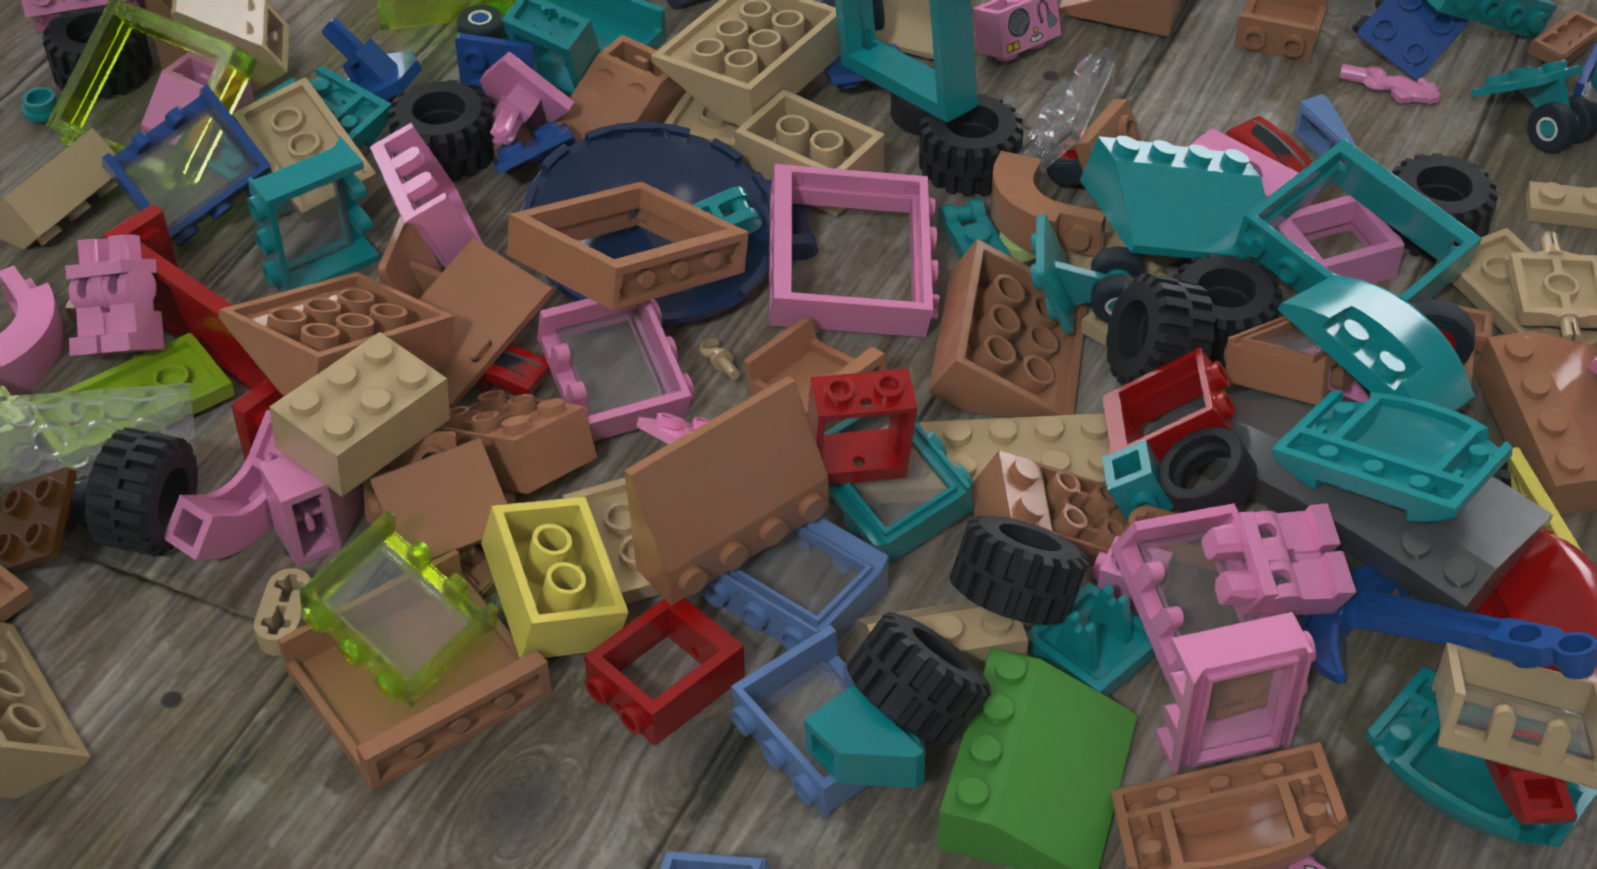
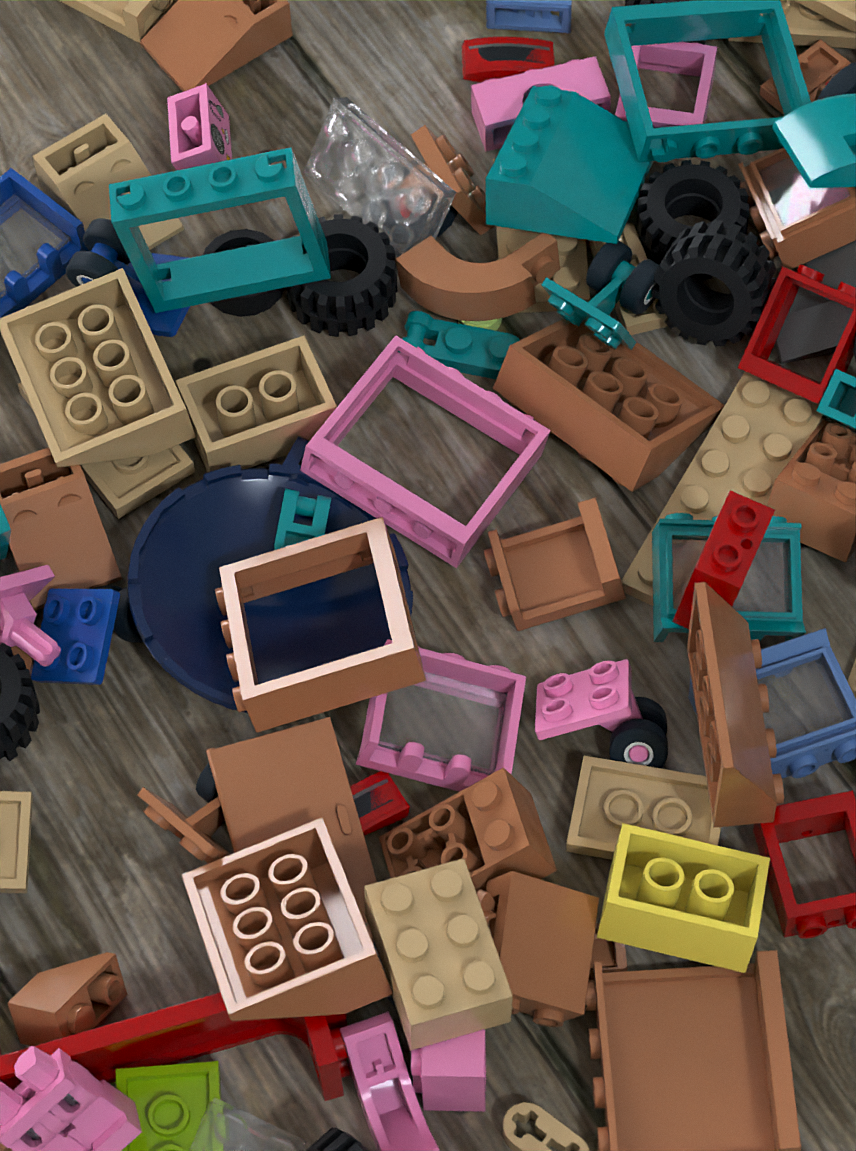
camera: 55 degrees left, 15 degrees up
teal window [246,136,381,292] -> none
window [300,509,498,708] -> none
bright pink window [370,123,484,269] -> none
tan hand [699,338,740,380] -> none
none -> nougat slope [7,952,128,1046]

